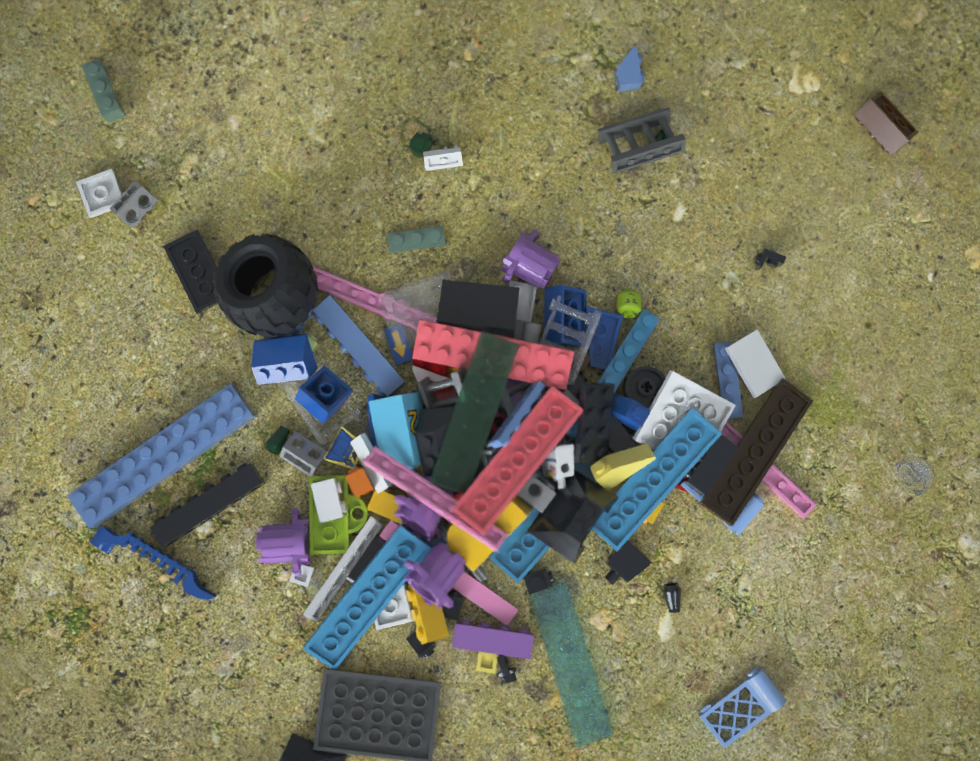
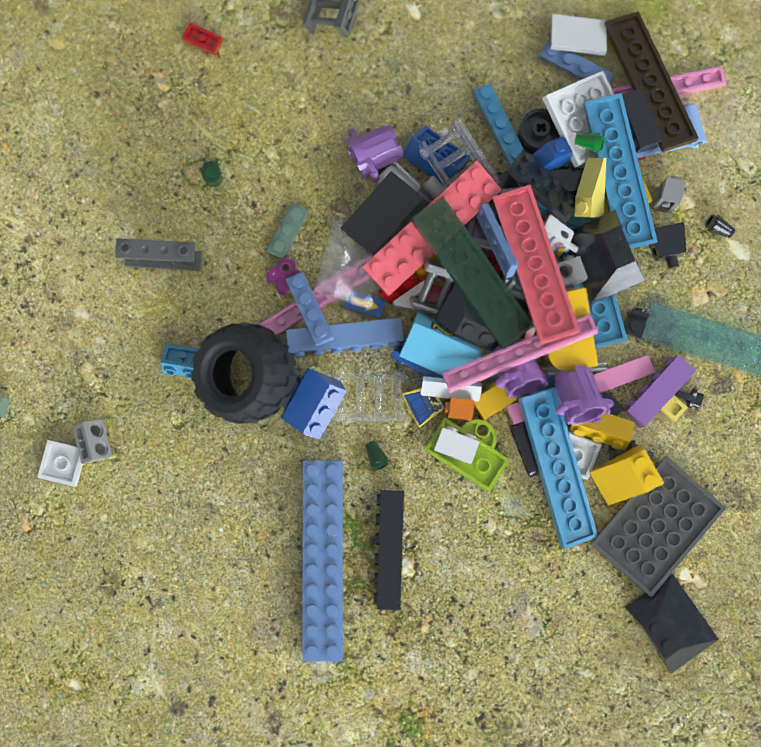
camera: 50 degrees left, 0 degrees up
blue piece [90,525,217,600] -> none
black plate [163,229,218,314] -> none
medium lavender container [256,508,311,577] -> none
light grey brick [280,431,327,477] -> none
white plate [289,565,315,587] -> none
blue slope [295,365,353,424] -> none
white tile [303,516,384,621] -> none
white plate [423,145,463,171] -> none
blue wing [586,306,623,371] -> none
lime head [617,289,641,318] -> none
none -> dark grey fence [115,238,202,271]
none -> dark azure bracket [160,344,199,379]
none -> red plate [181,22,224,56]
none -> magenta plate [267,258,301,296]
none -> medium blue plate [286,272,334,347]
none -> green cone [574,133,605,152]
none -> yellow slope [589,444,664,505]
none -> light grey brick [652,176,686,213]

